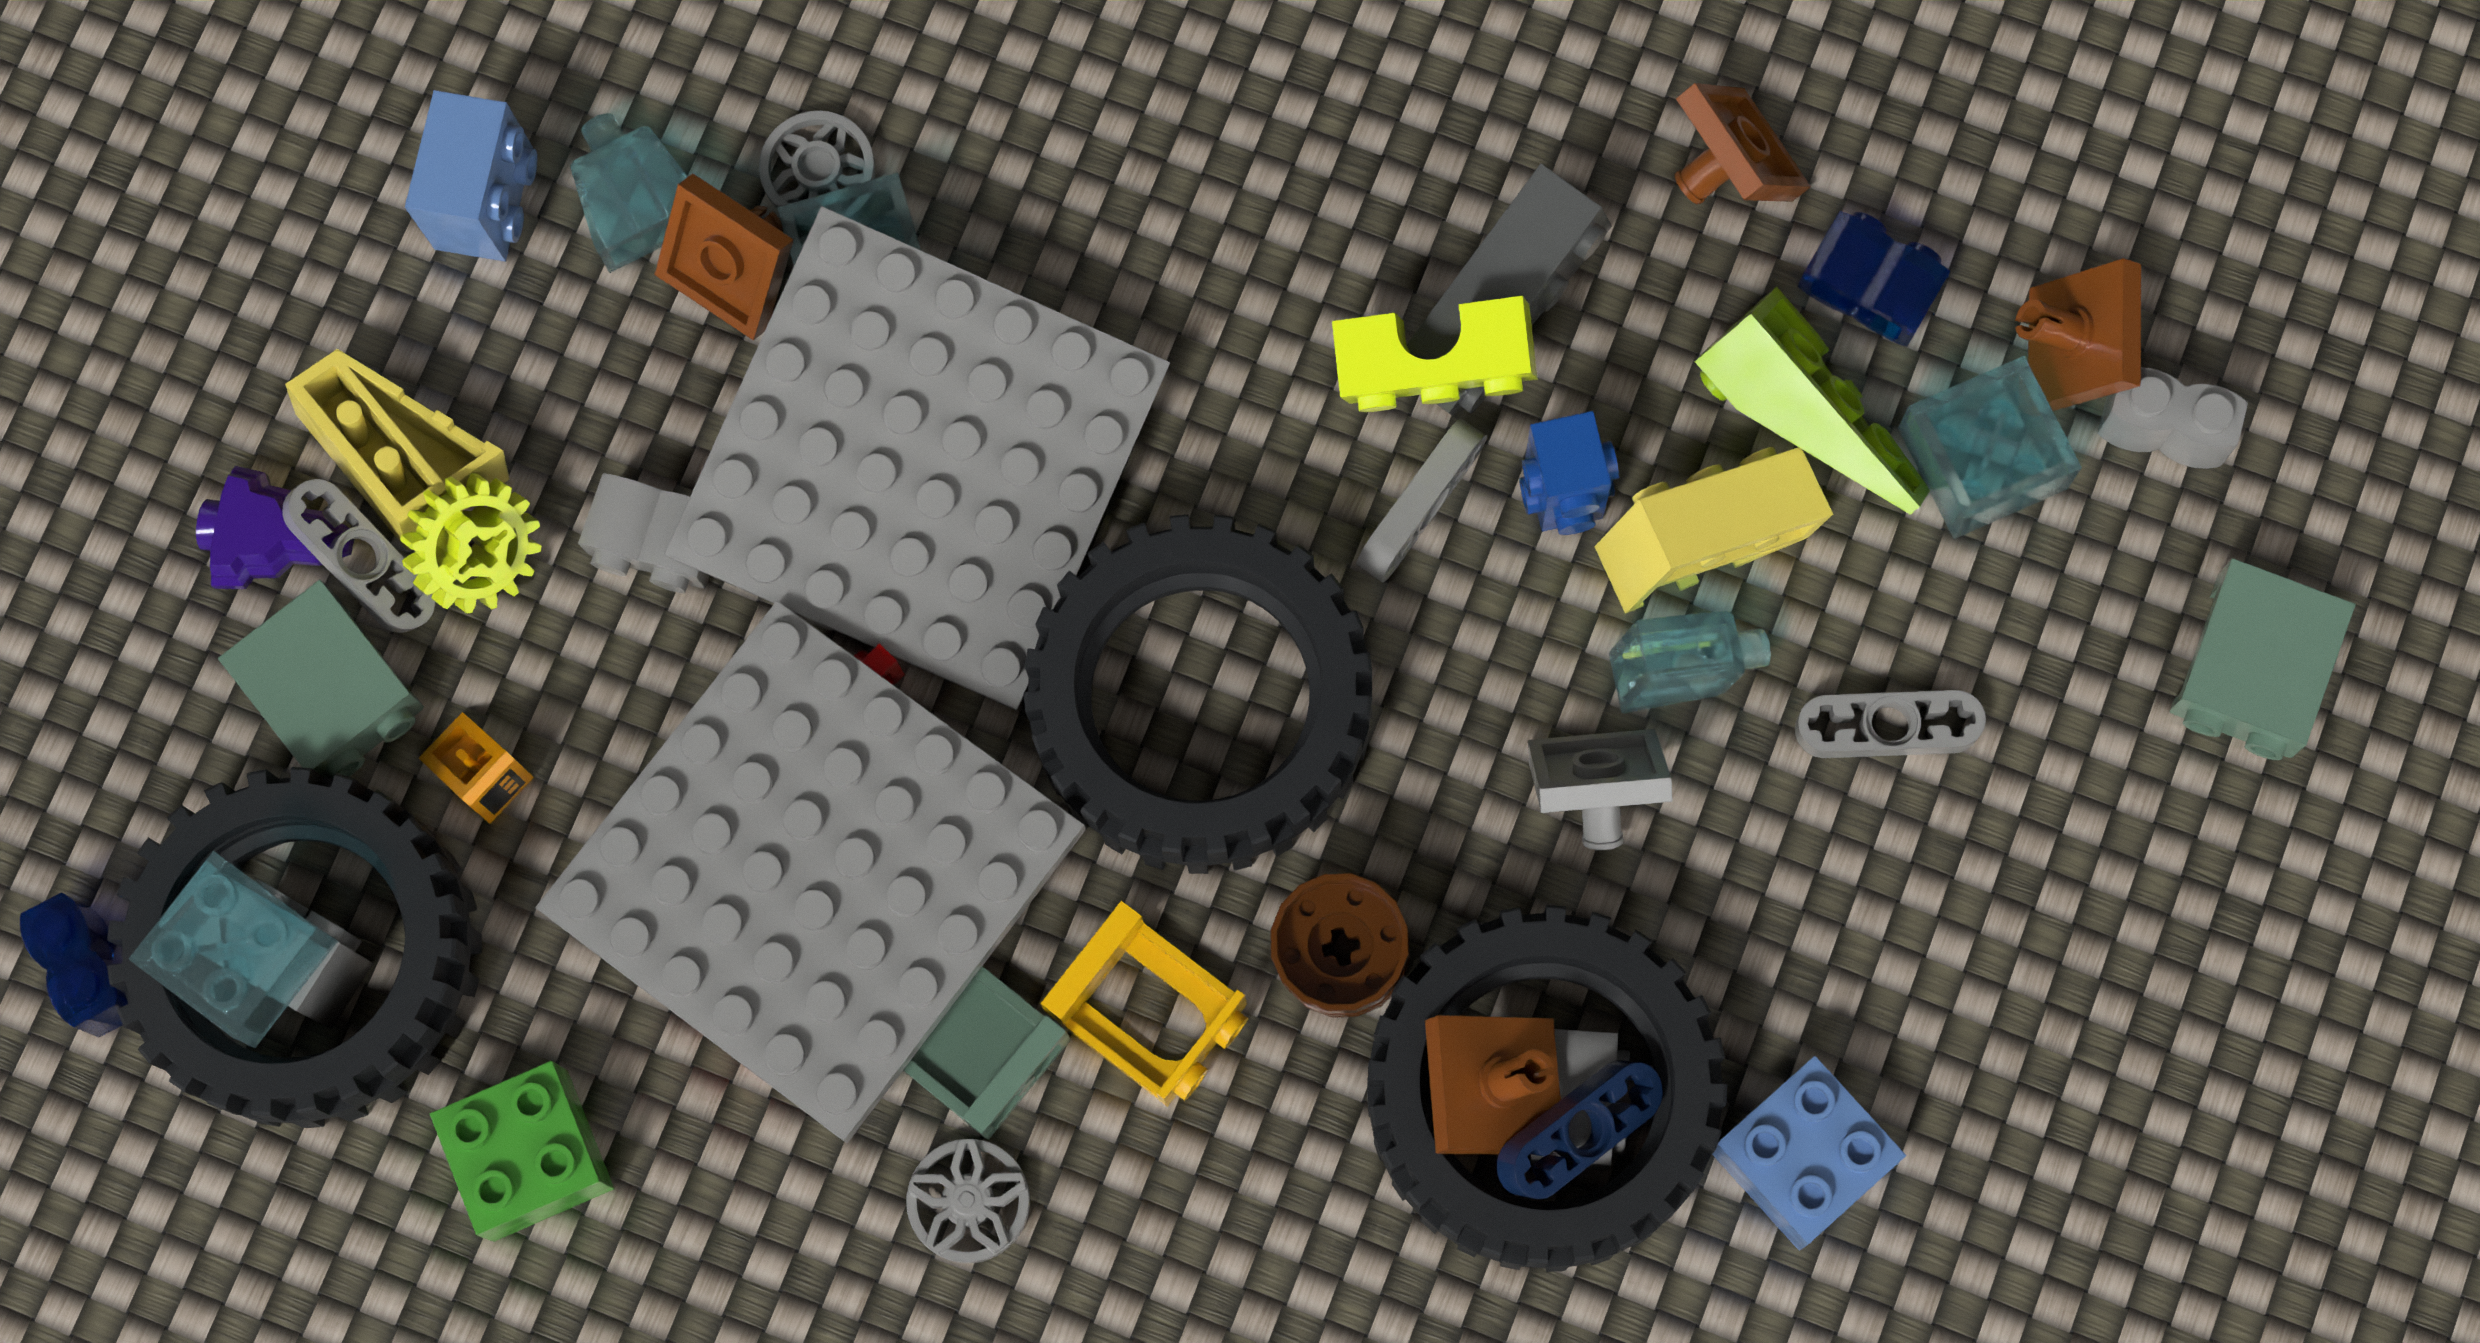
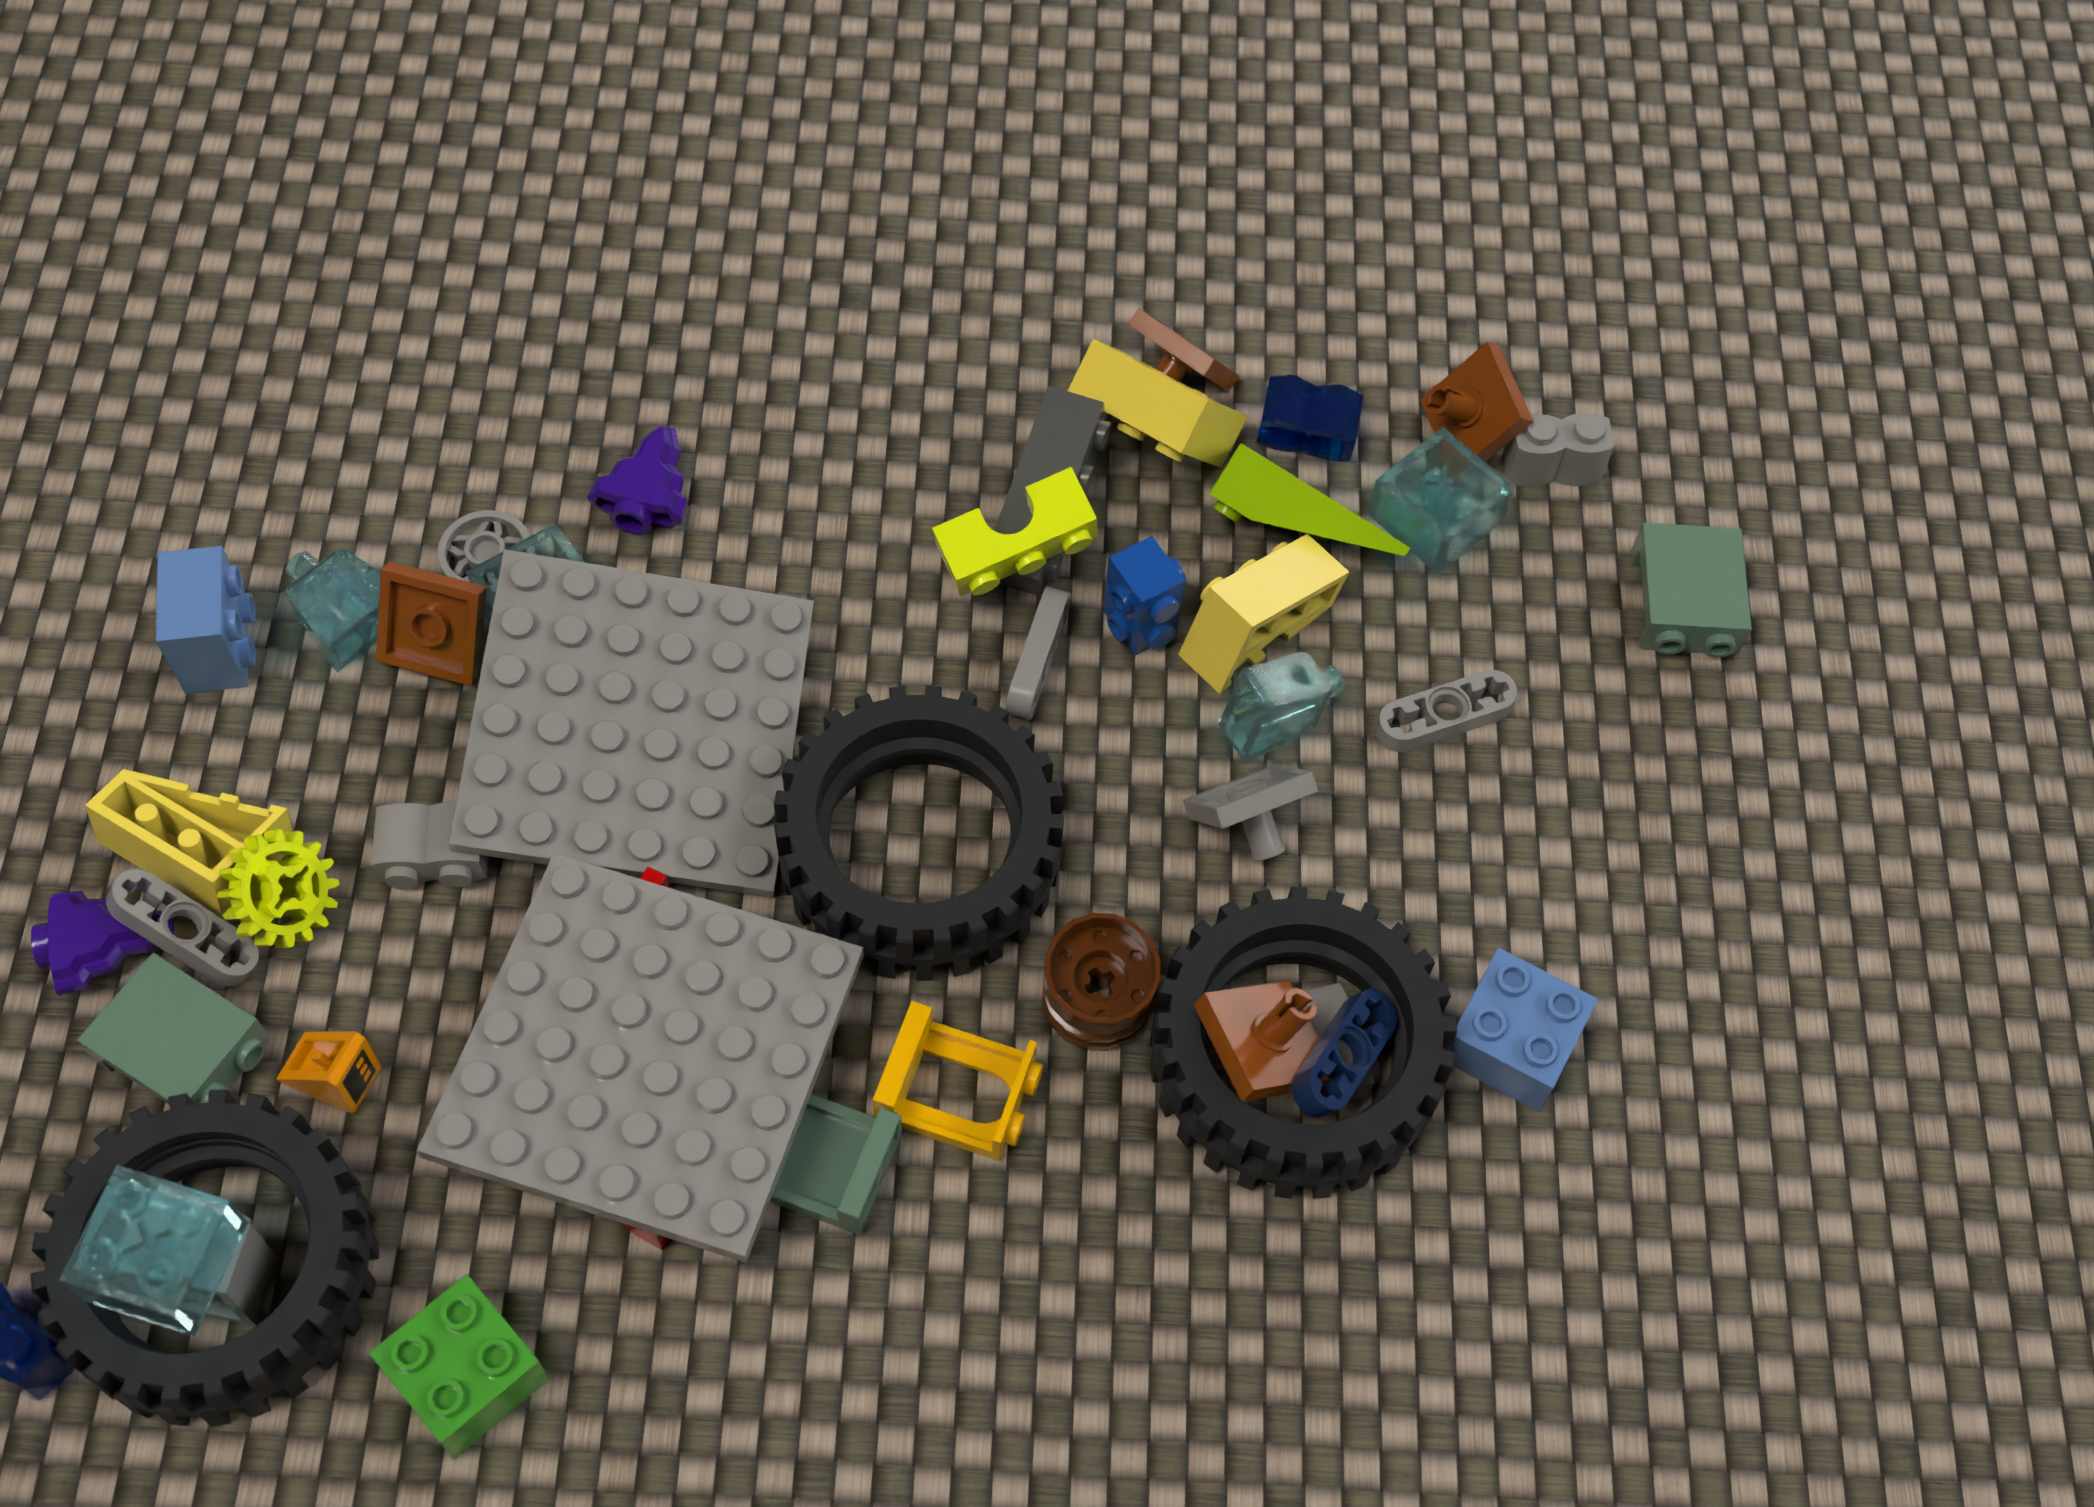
camera: 30 degrees left, 15 degrees down
light grey wheel [906,1139,1030,1263] -> none
none -> dark purple rock [587,425,687,535]
none -> light yellow wedge [1068,339,1248,468]

